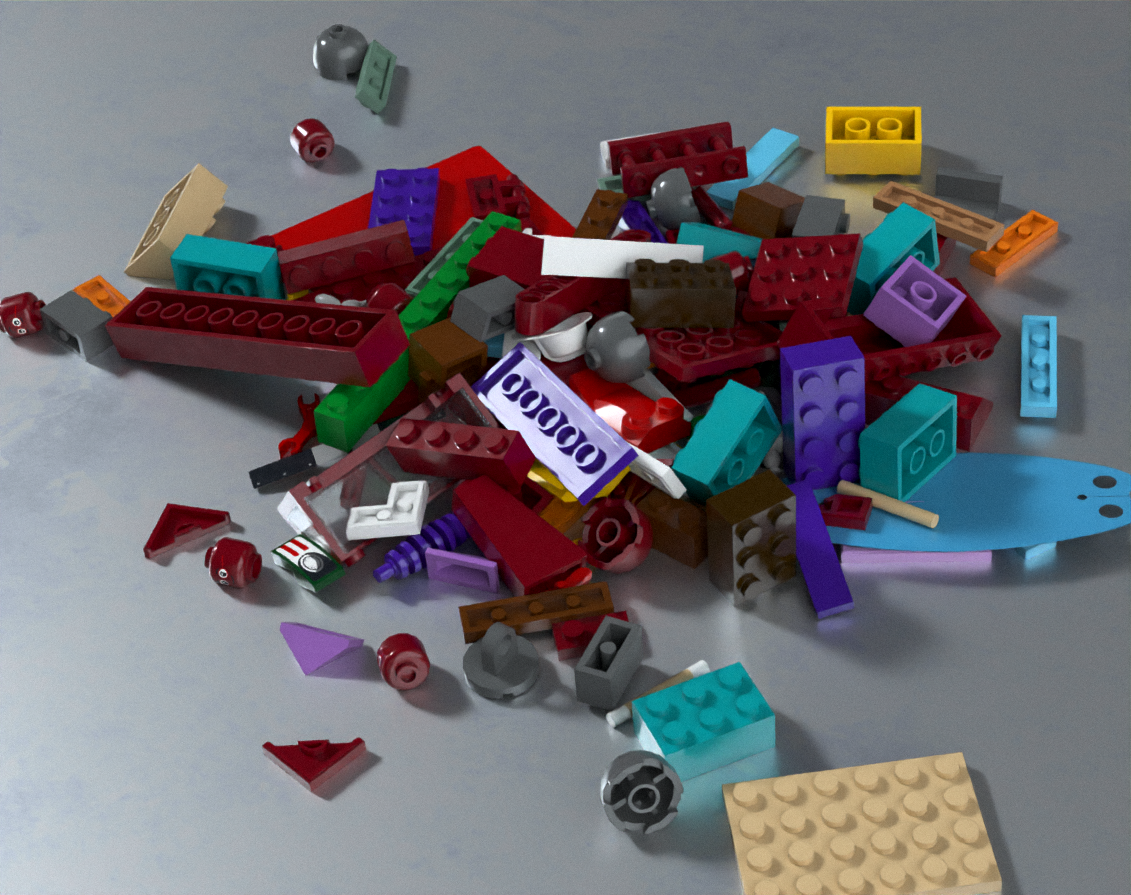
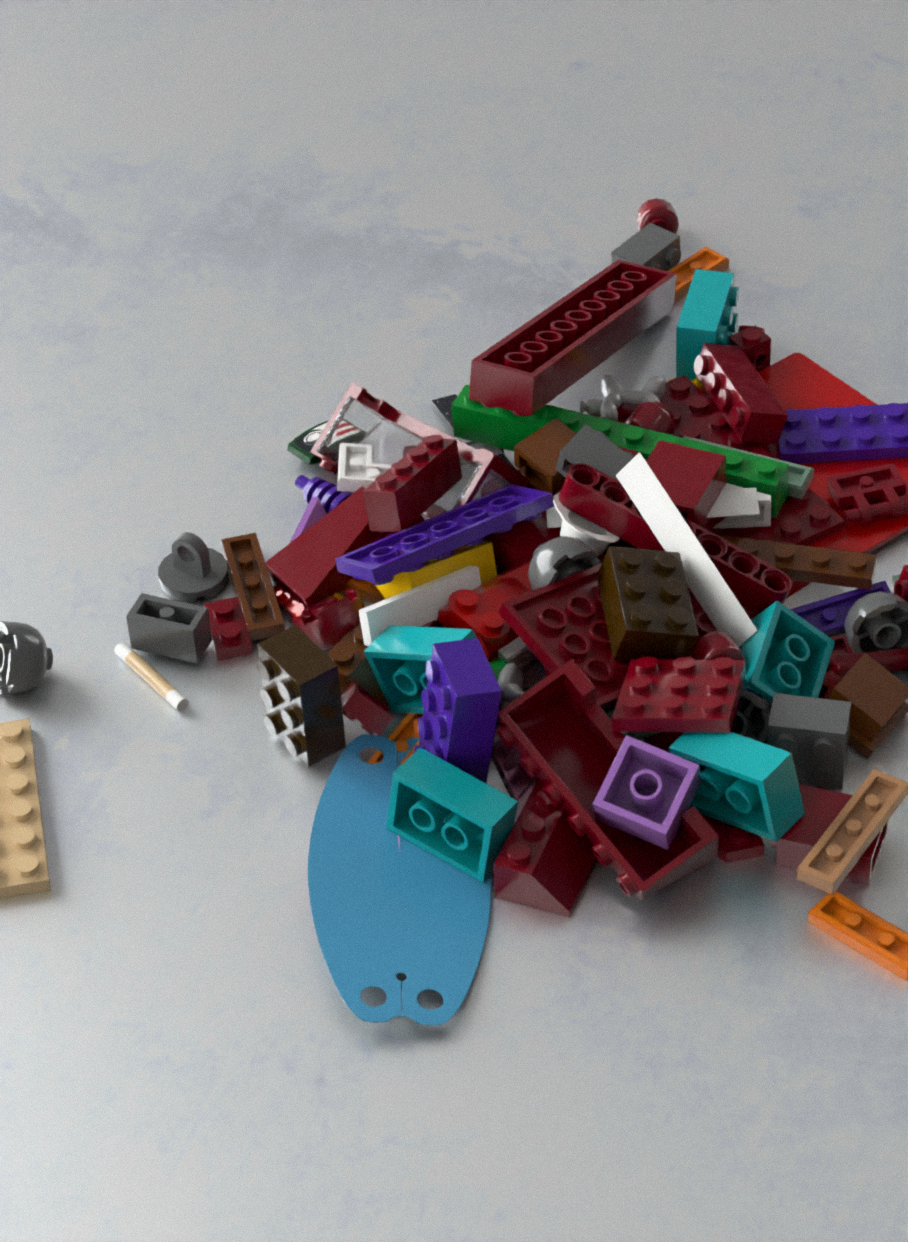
camera: 85 degrees right, 0 degrees up
tan slope [124,163,228,280] -> none
dark red tile [143,503,231,559] -> none
dark red head [204,537,262,589] -> none
dark red tile [262,737,366,792] -> none
medium lavender slope [280,622,364,676] -> none
dark red head [377,633,430,690] -> none
teal brick [632,662,776,782] -> none
dark purple tile [787,479,855,619] -> none
dark red tile [819,494,873,530] -> none
tan bar [837,480,939,528] -> none
medium azure plate [1020,315,1057,418] -> none

